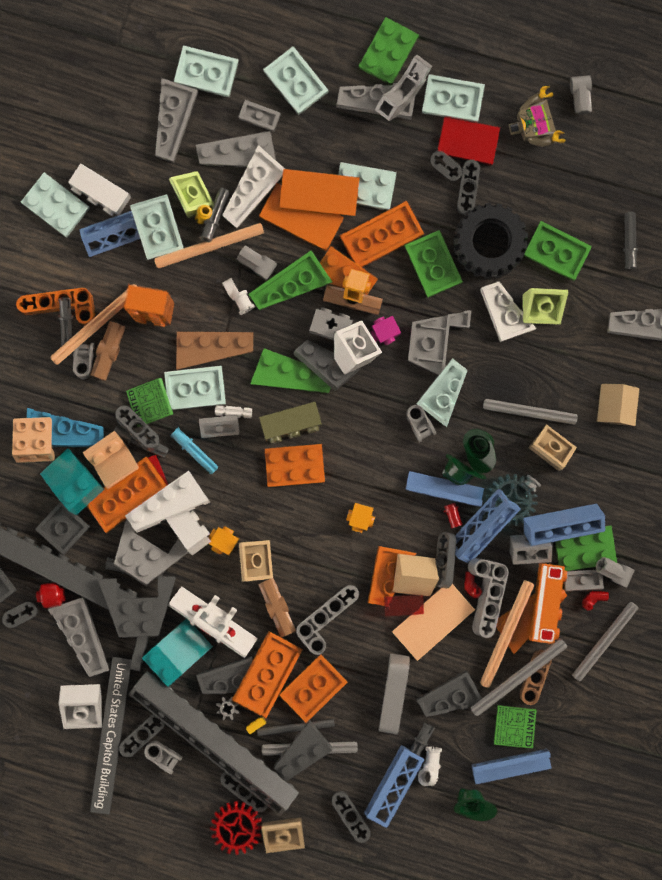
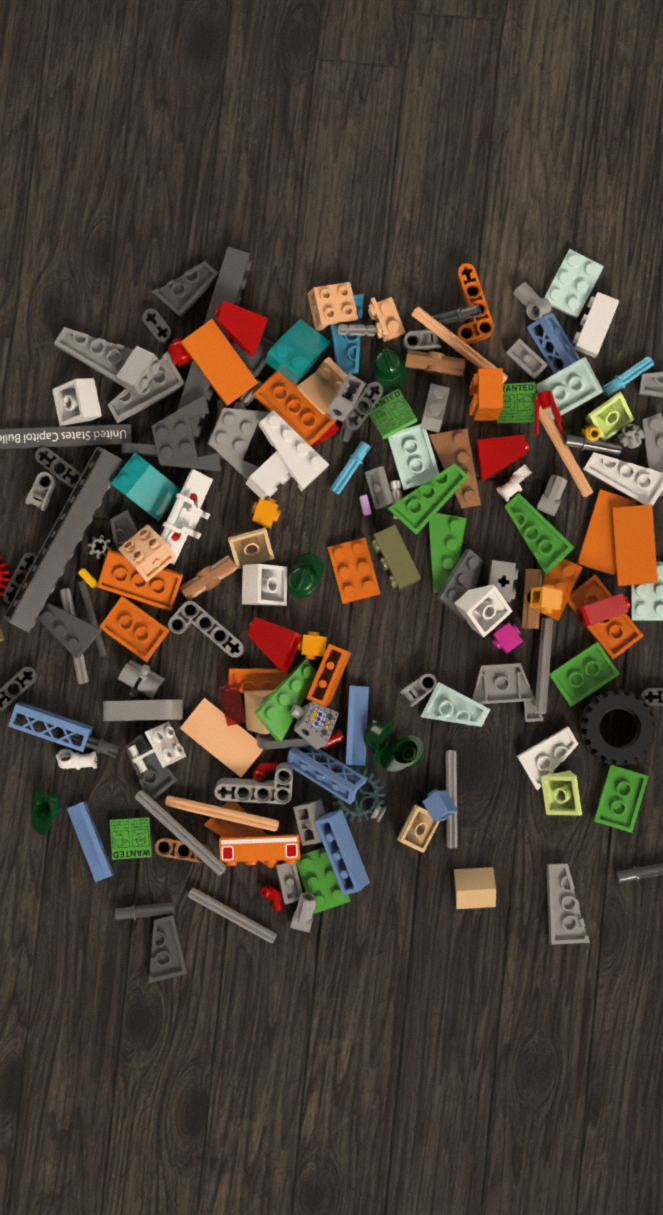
camera: 80 degrees right, 0 degrees up
none -> light grey wing [54,327,133,385]
none -> dark grey axle [115,902,175,920]
none -> light grey brick [116,346,161,395]
none -> light nougat bracket [118,525,176,582]
none -> light grey pin [118,660,165,699]
none -> white plate [128,721,186,773]
none -> dark grey wing [149,915,188,983]
none -> orange tile [180,319,258,406]
none -> red slope [214,300,268,357]
none -> light grey axle [233,379,263,410]
none -> white slope [242,564,287,606]
none -> red slope [248,617,302,672]
none -> bright green wing [254,659,317,742]
none -> dark green piece [287,554,324,599]
none -> light grey torso [289,702,339,750]
none -> orange brick [306,644,351,708]
none -> light grey torso [326,373,366,421]
none -> light grey axle [337,324,376,336]
none -> lavender tile [359,495,372,517]
none -> light nougat bracket [368,297,406,342]
none -> dark green piece [371,346,408,392]
none -> bright green wing [387,463,469,535]
none -> light grey brick [420,384,450,432]
none -> medium blue brick [422,789,458,822]
none -> red slope [476,434,529,481]
none -> bright green tile [497,382,537,424]
none -> light grey plate [506,338,548,380]
none -> light grey piece [513,282,552,320]
none -> red plant [534,390,565,436]
none -> light grey axle [535,617,553,714]
none -> red slope [576,593,630,628]
none -> medium azure axle [601,357,654,397]
none -> light grey gear [618,424,645,448]

